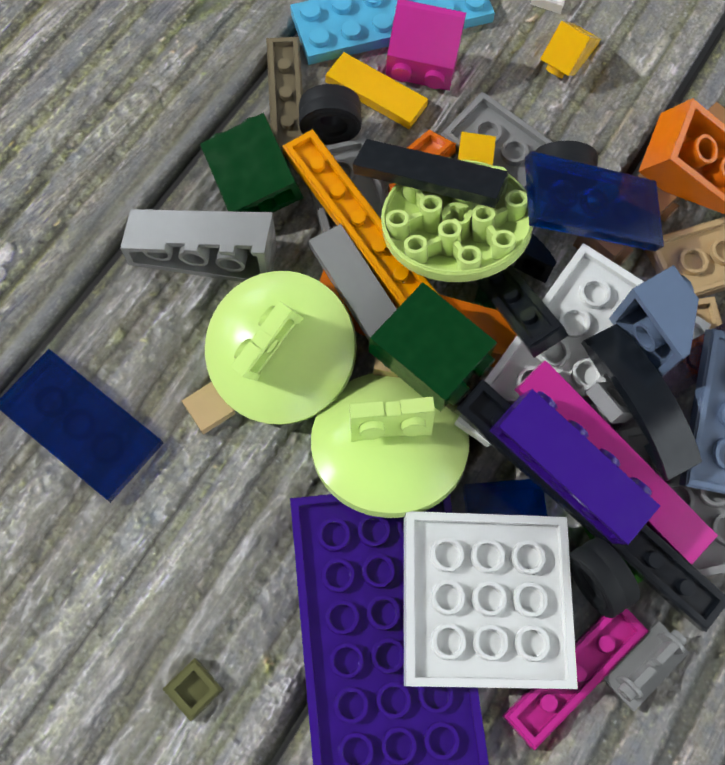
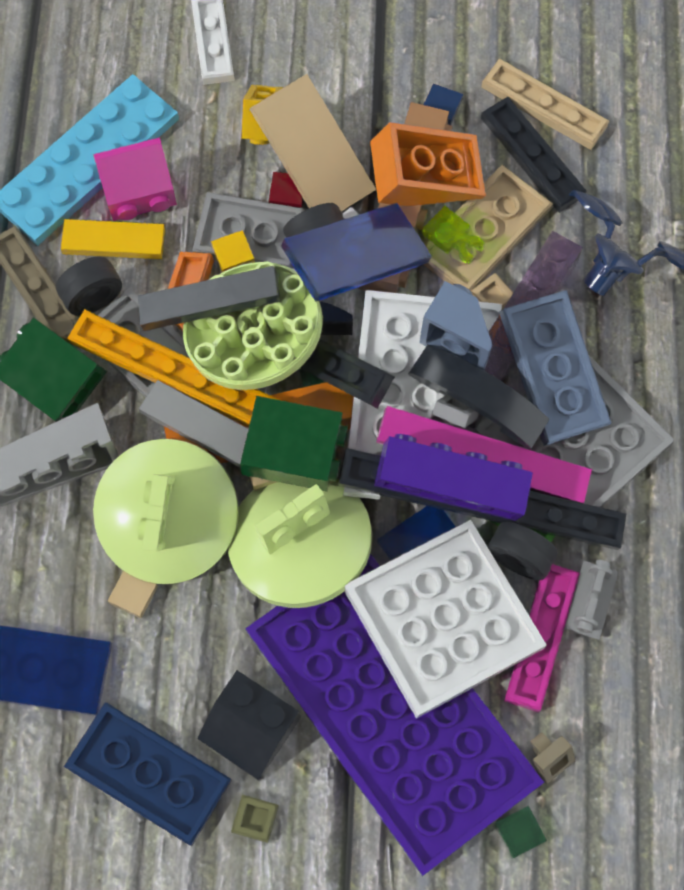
camera: 25 degrees left, 0 degrees up
none -> dark blue tile [63,702,232,847]
none -> black slope [197,670,301,781]
none -> tan tile [249,74,376,211]
none -> dark red tile [269,172,303,208]
none -> clear neon green plate [422,205,485,264]

